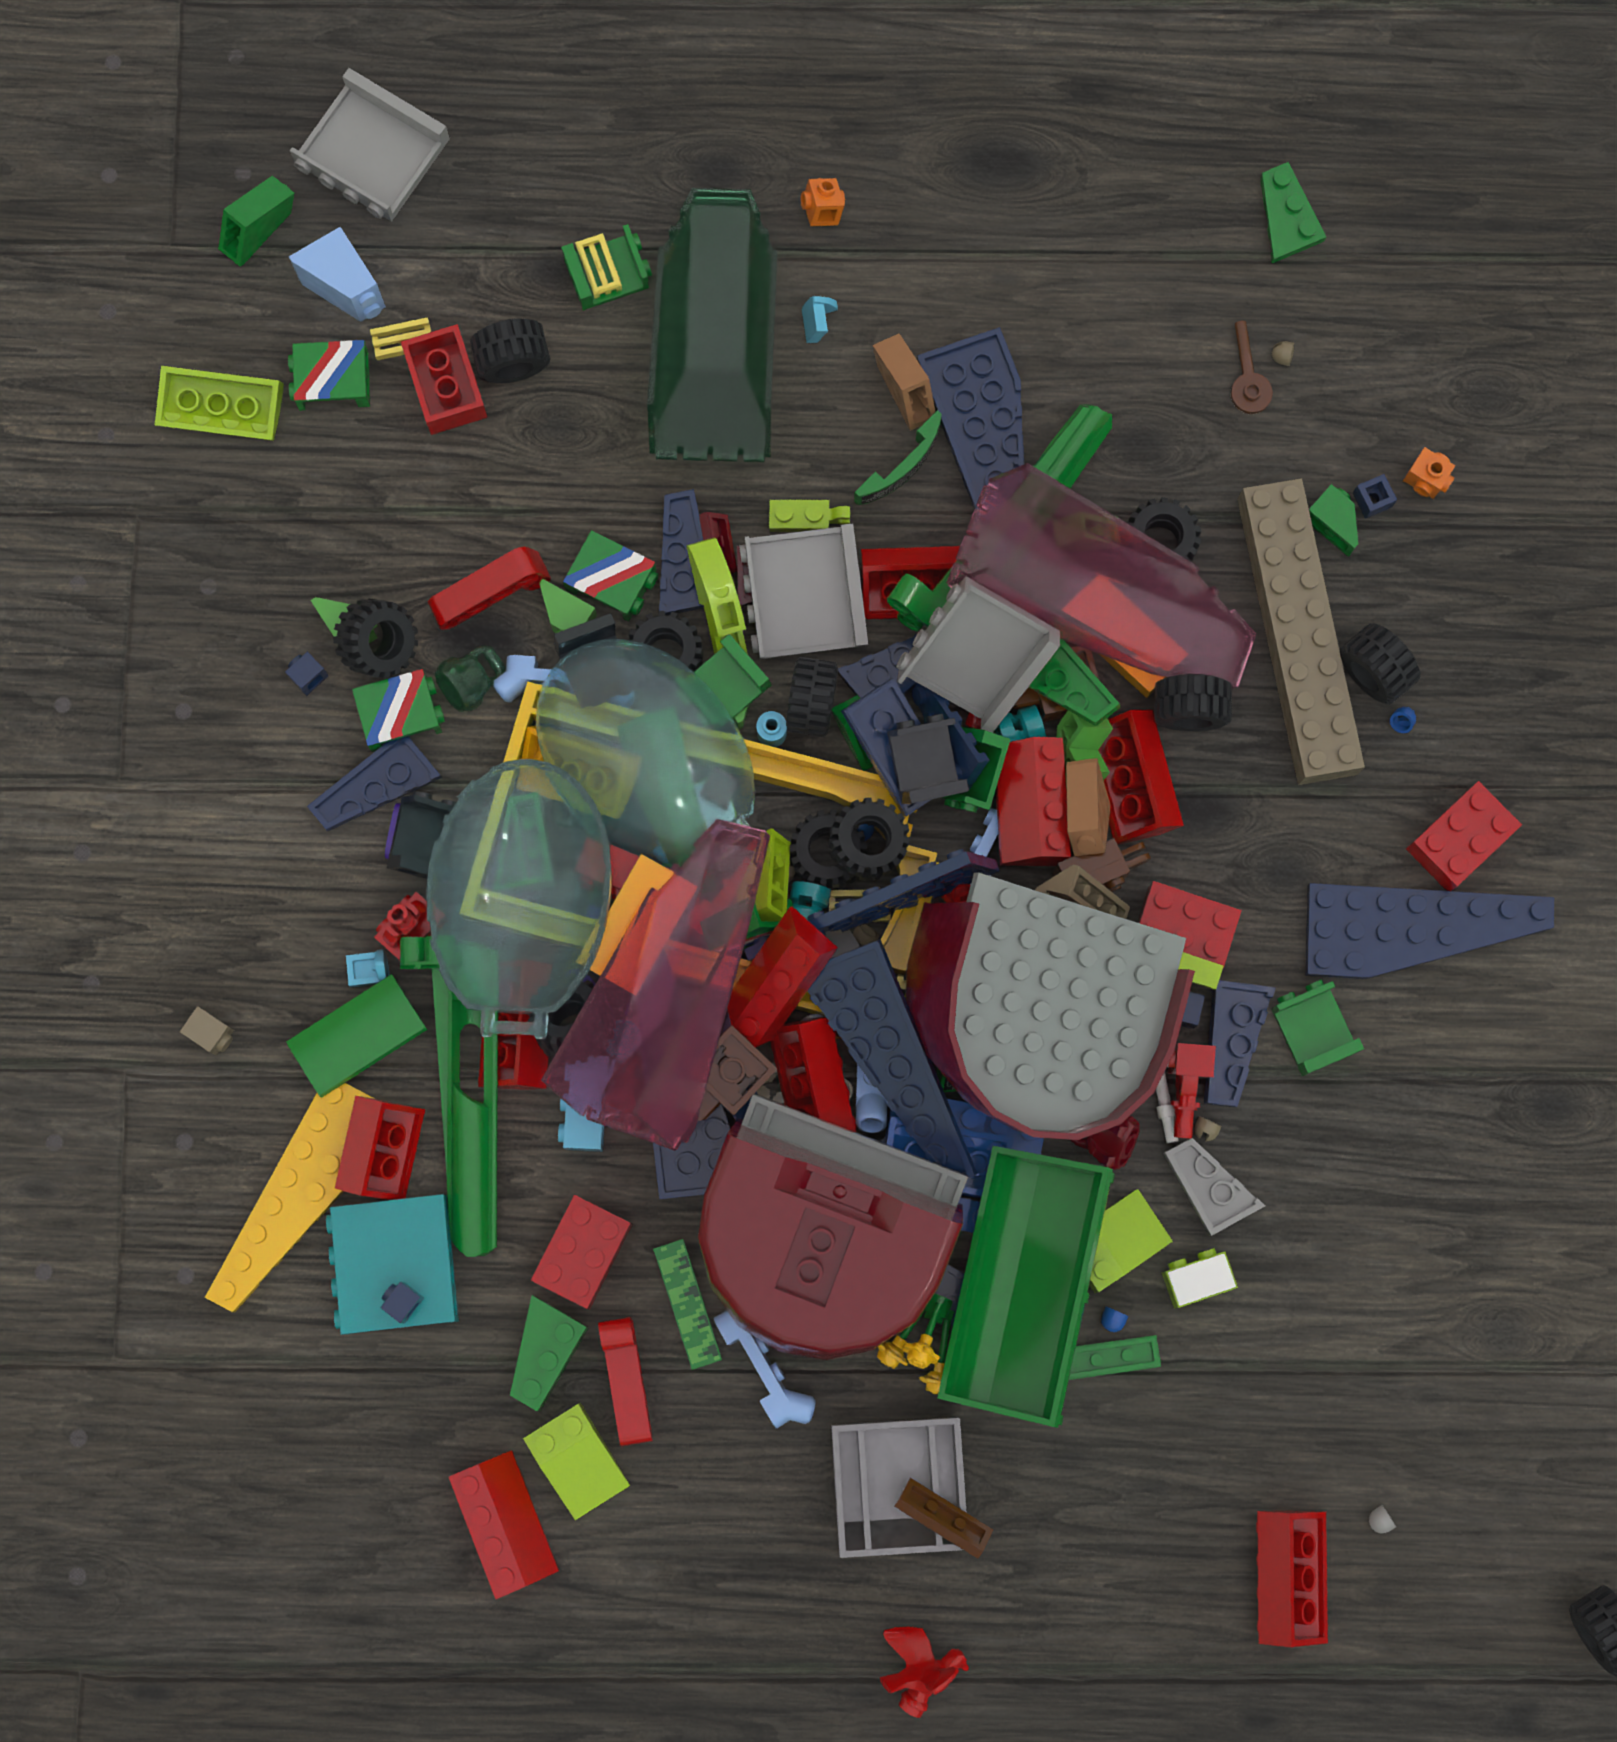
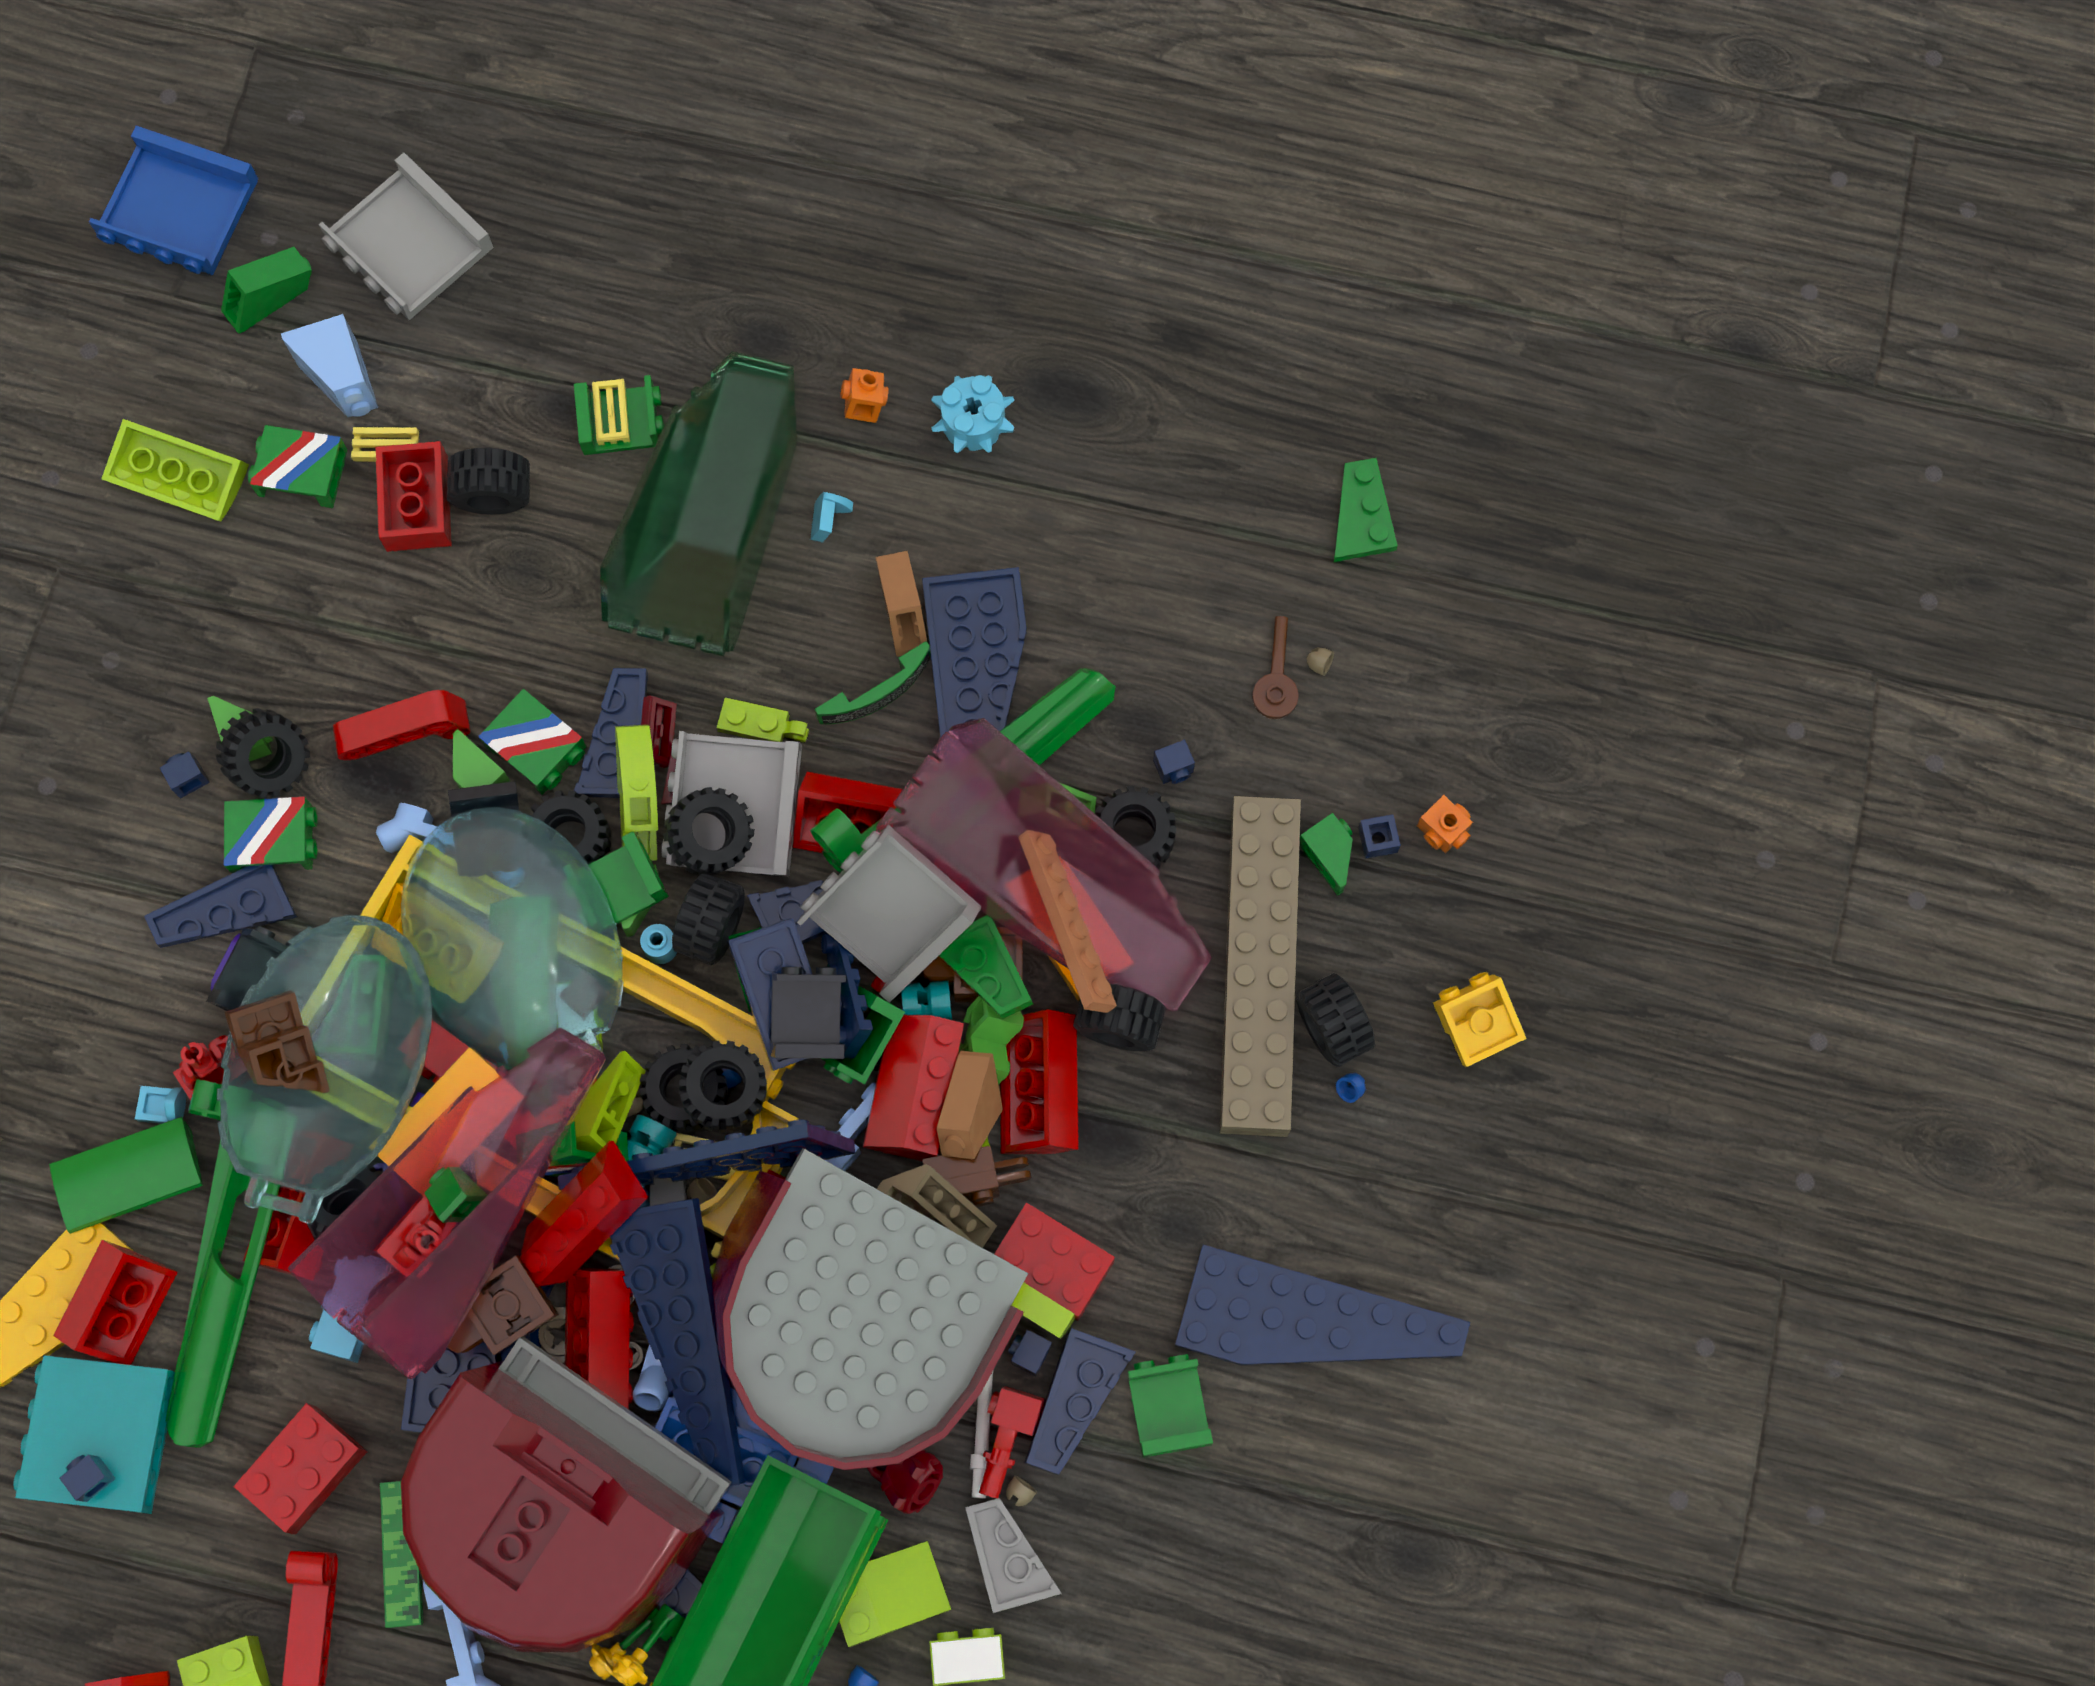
camera: 15 degrees right, 5 degrees down
clear green piece [435,645,506,712] -> none
green wedge [510,1295,589,1412] -> none
red brick [1406,781,1522,891] -> none
none -> blue panel [89,126,259,275]
none -> reddish brown slope [225,990,330,1093]
none -> red brick [373,1196,457,1279]
none -> green slope [425,1167,488,1223]
none -> black tyre [663,787,755,875]
none -> medium azure brick [931,375,1015,453]
none -> nougat plate [1018,830,1117,1013]
none -> dark blue plate [1153,740,1195,784]
none -> yellow plate [1433,972,1527,1067]

